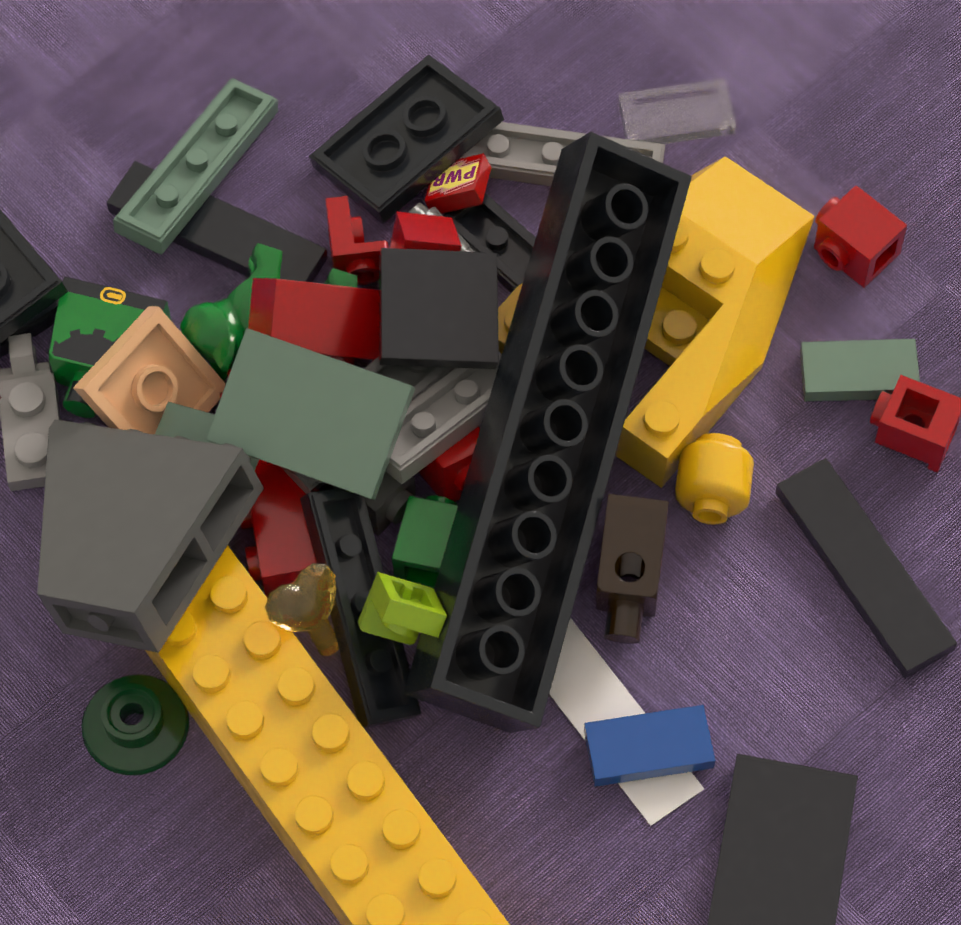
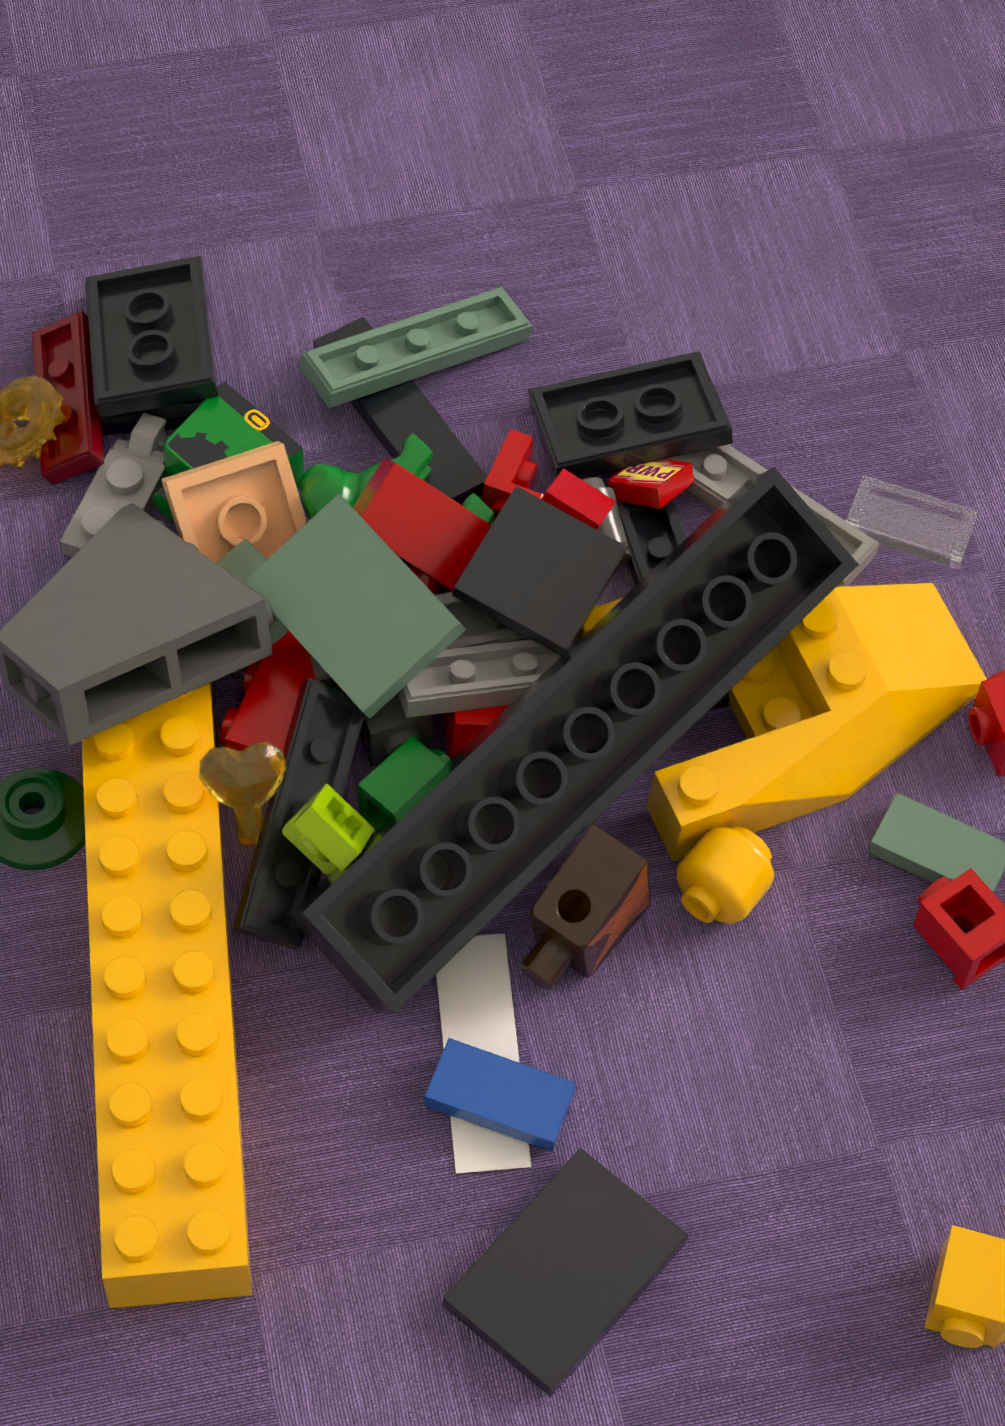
camera: 25 degrees right, 5 degrees down
black tile [775,458,957,679] -> none

